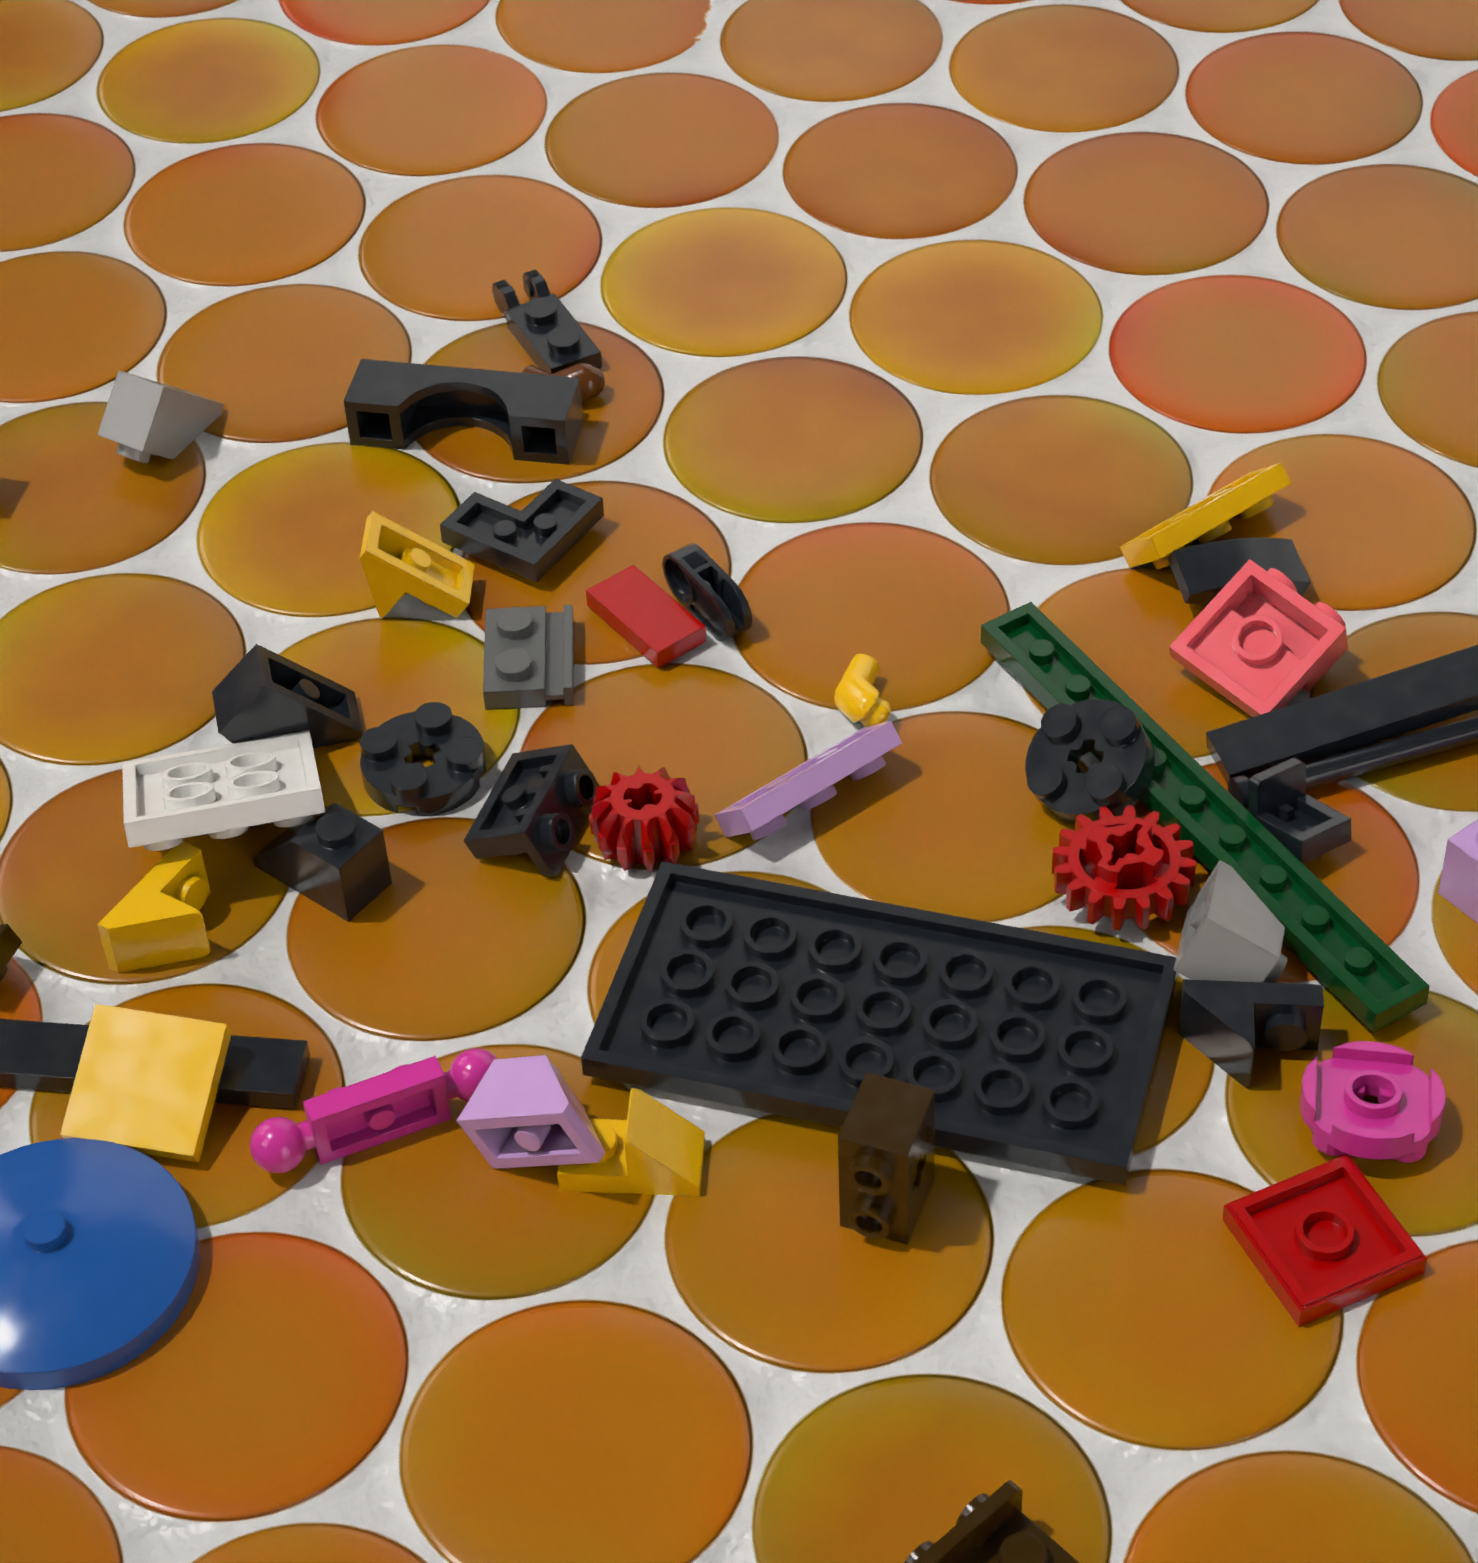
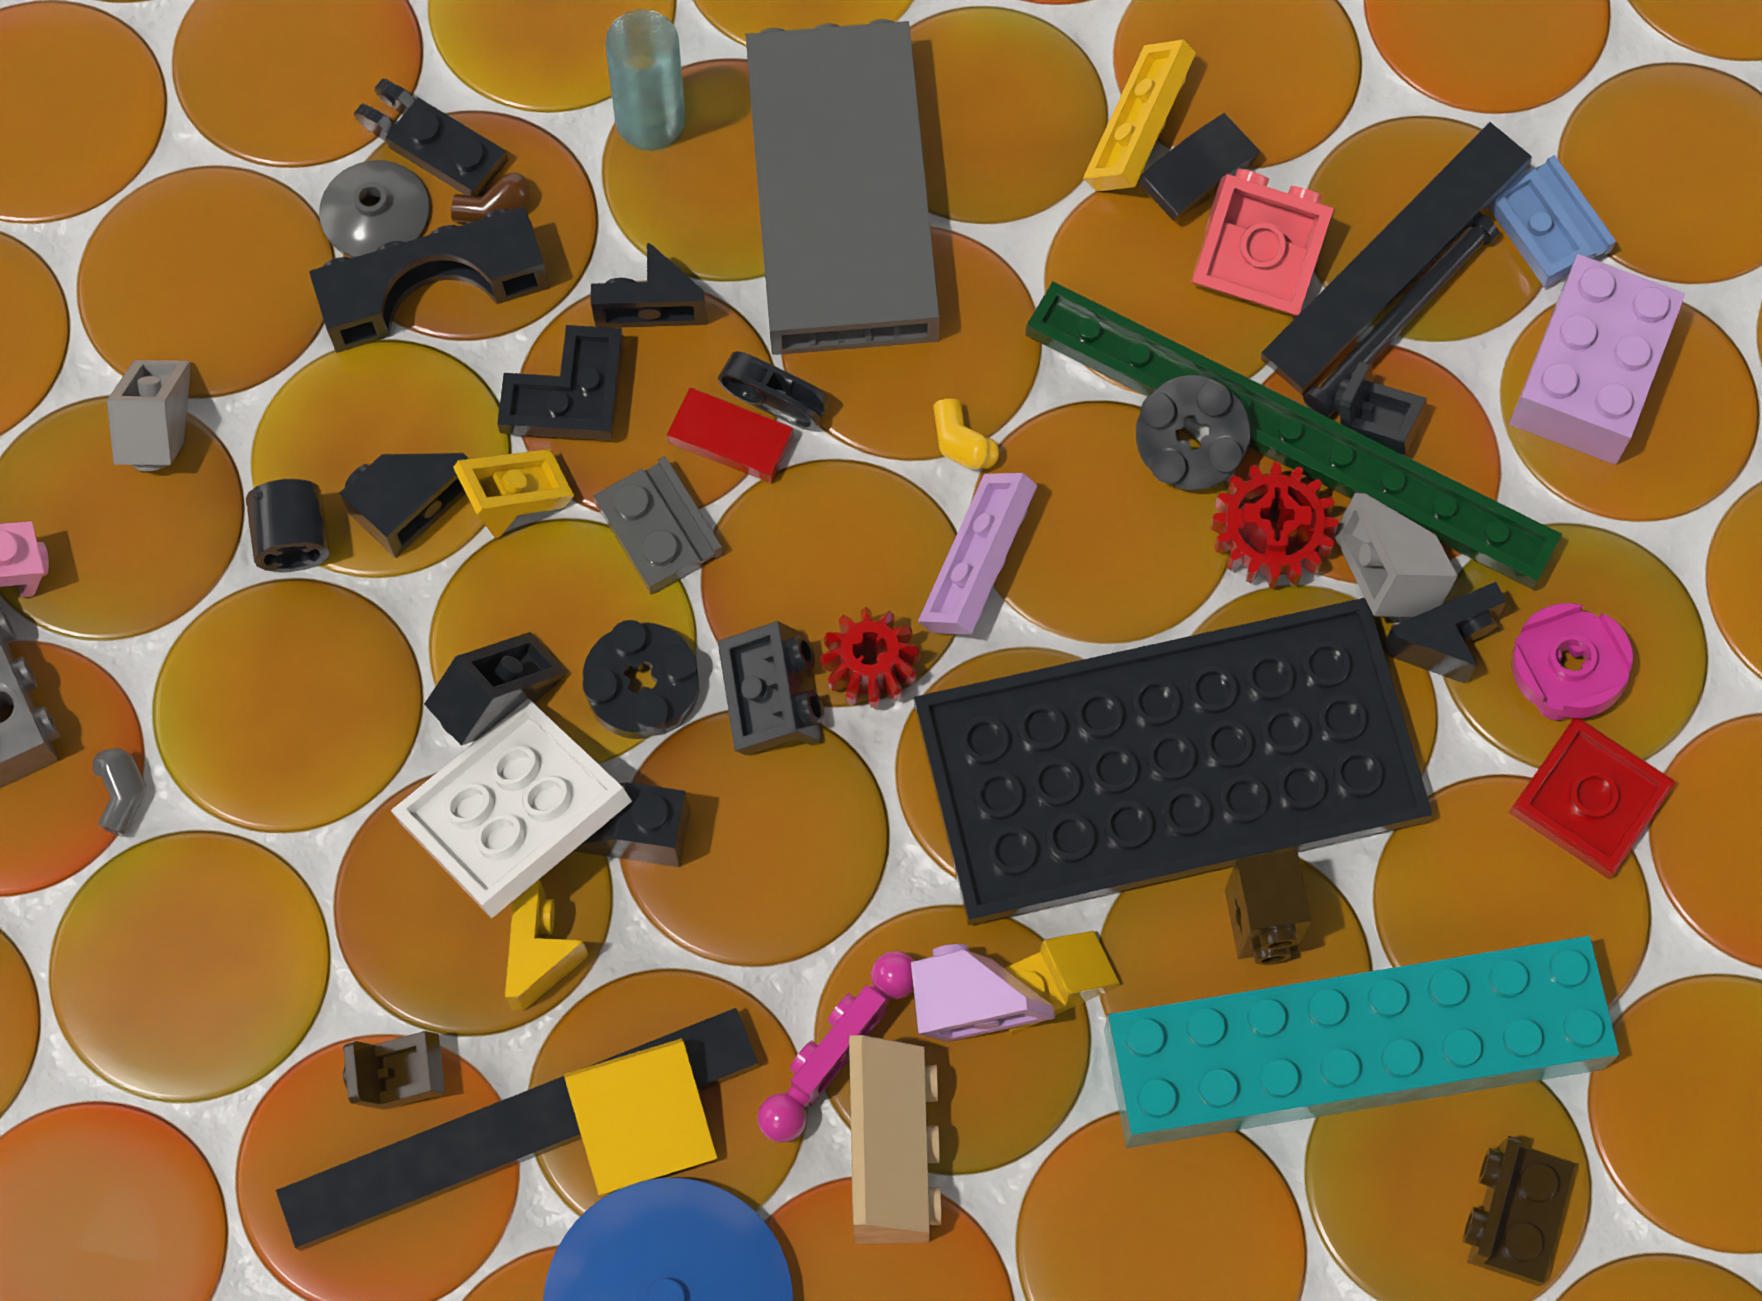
camera: 30 degrees left, 25 degrees up
none -> black piece [246,479,330,572]
none -> dark grey dish [319,160,430,258]
none -> black slope [339,453,469,558]
none -> black slope [591,243,707,328]
none -> clear light blue piece [605,9,685,151]
none -> dark grey brick [745,19,939,355]
none -> tan slope [849,1035,941,1244]
none -> teal brick [1104,936,1619,1149]

